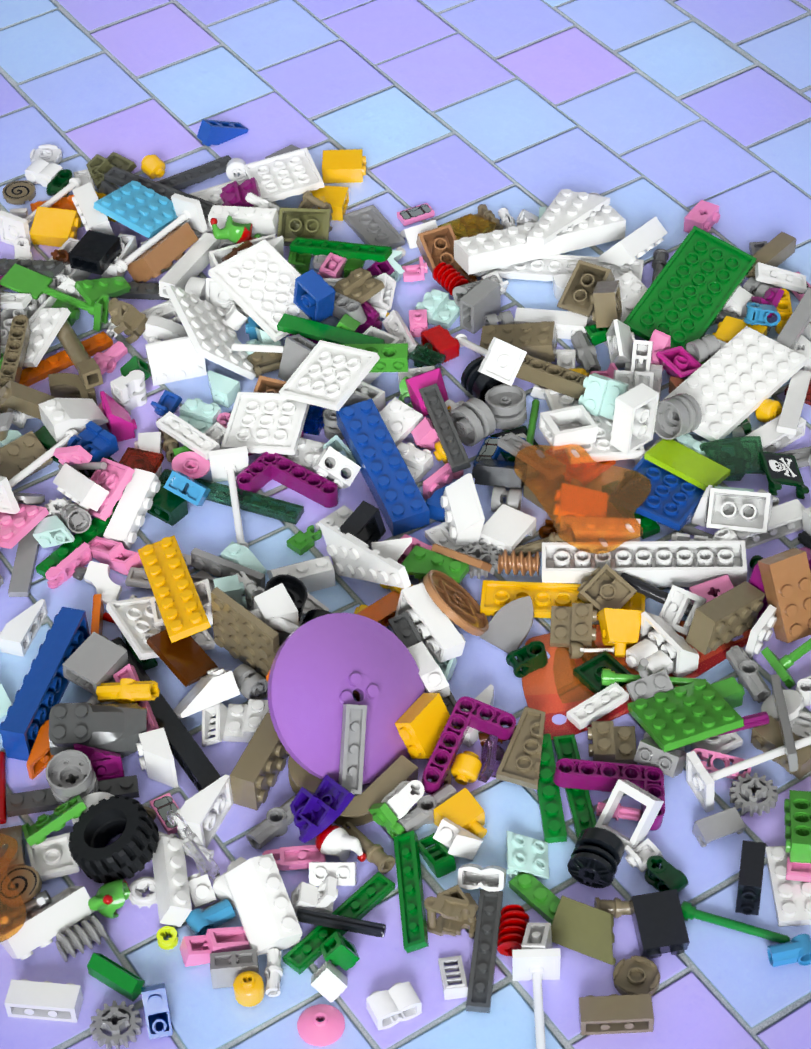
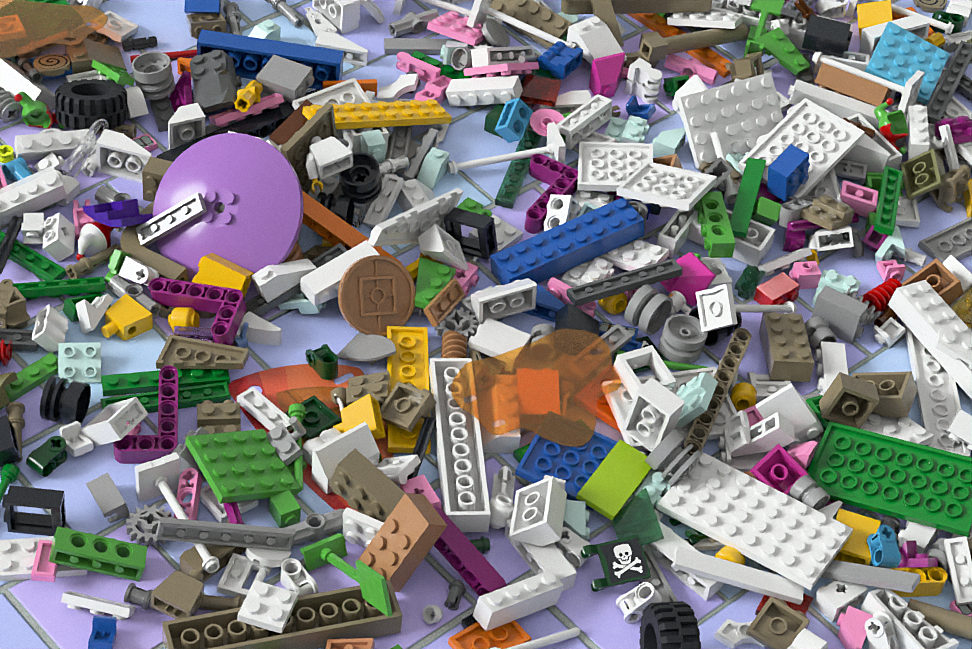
camera: 75 degrees right, 0 degrees up
bright pink plate [53,445,93,465] -> none

